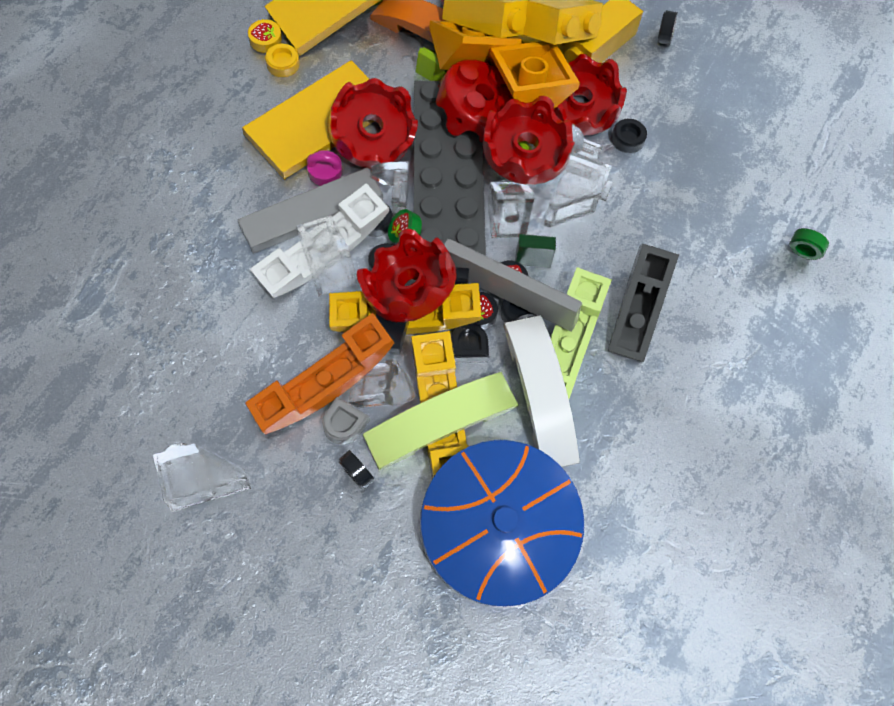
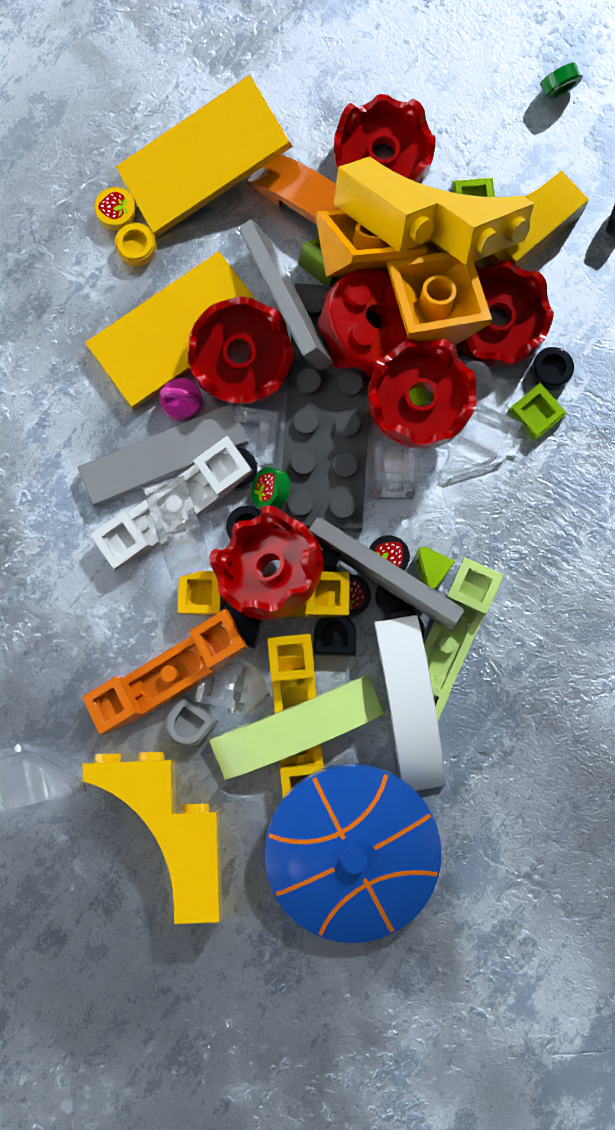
camera: 10 degrees right, 15 degrees up
black tile [339,450,375,490] -> none
tile [515,234,556,268] -> none
dark grey slope [608,244,679,362] -> none
none -> yellow arch [82,752,222,924]
none -> light grey tile [239,219,333,370]
none -> lime slope [414,547,455,590]
none -> lime tile [507,383,567,442]

